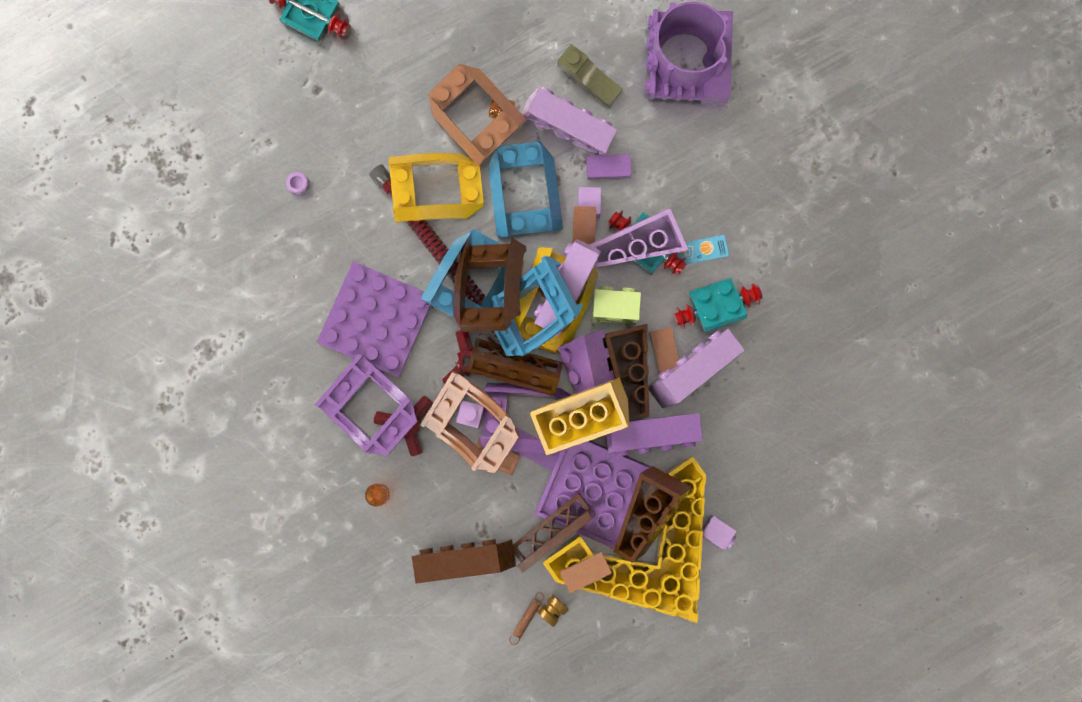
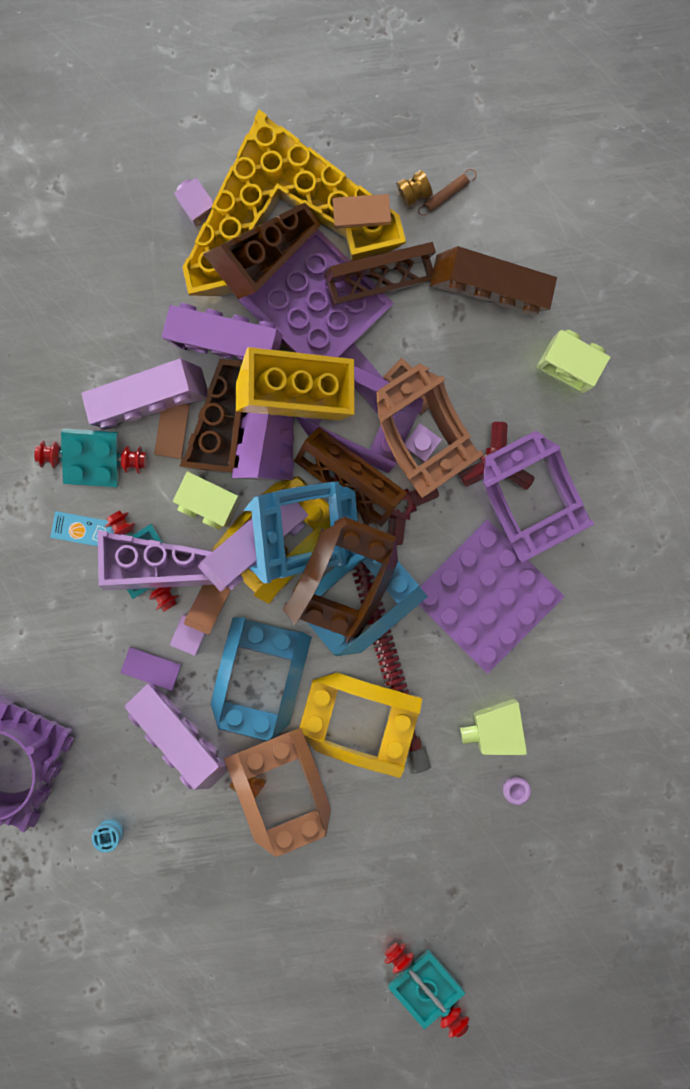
camera: 160 degrees left, 5 degrees up
clear orange wheel [365,484,390,507] -> none
olive slope [557,44,623,108] -> none
none -> medium azure wheel [92,819,124,852]
none -> yellowish green torso [460,699,527,755]
none -> yellowish green brick [536,330,610,393]

